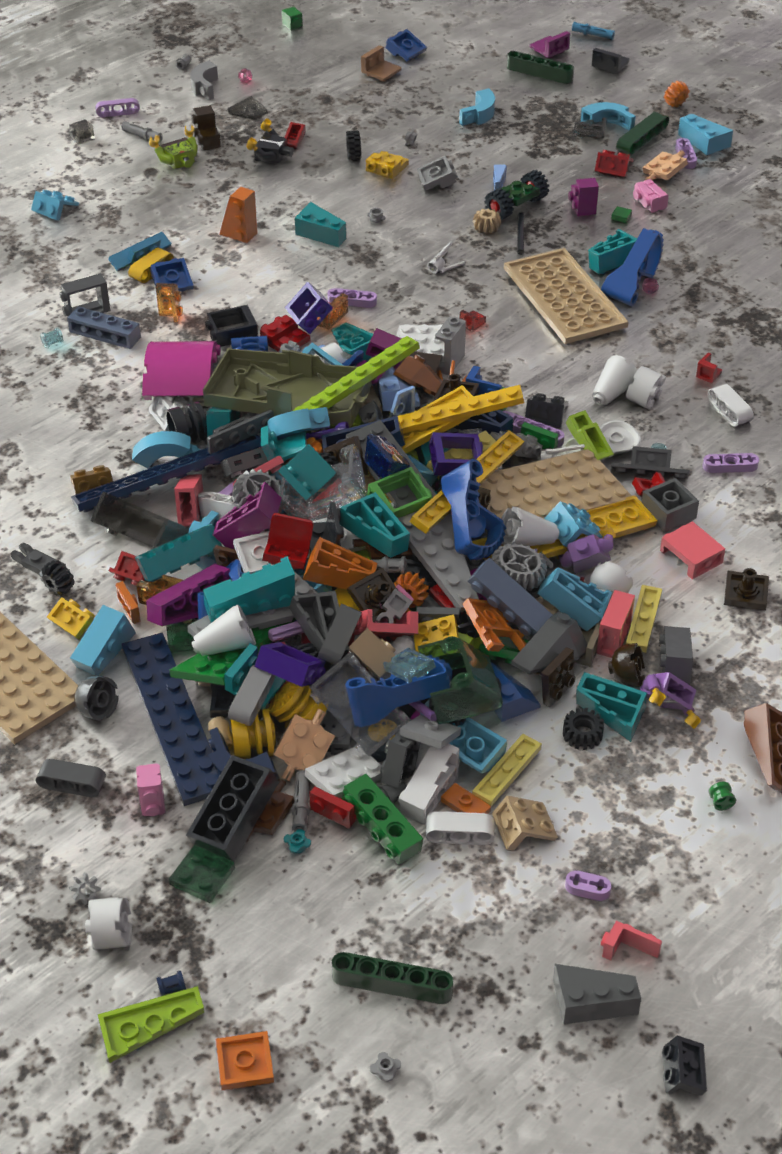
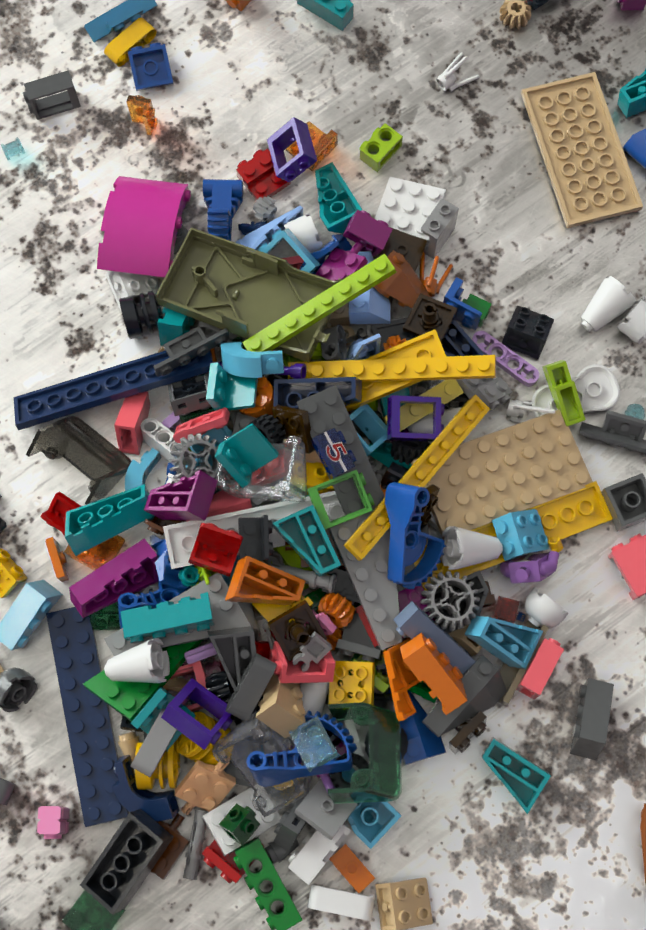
camera: 10 degrees right, 30 degrees up
sand blue brick [67,306,141,349] -> none
pearl gold bracket [70,465,113,495] -> none
medium azure arch [132,431,201,468] -> none
black window [205,305,258,347] -> none
teal plate [284,829,311,854] -> none
lavender beam [327,288,377,308] -> none
clear red bracket [459,310,486,332] -> none
light yellow plate [472,734,542,807] -> none
black bar [517,212,524,255] -> none
green plate [521,422,558,450] -> none
black tyre [563,708,604,750] -> none
dark brown cylinder [608,643,645,687] -> none
light yellow plate [626,585,662,653] -> none
red bracket [632,472,666,497] -> none
medium lavender torso [640,672,701,729] -> none
green wheel [708,781,736,811] -> none
none -> dark green brick [219,803,260,846]
none -> lime brick [359,123,403,172]
none -> orange wedge [400,633,468,715]

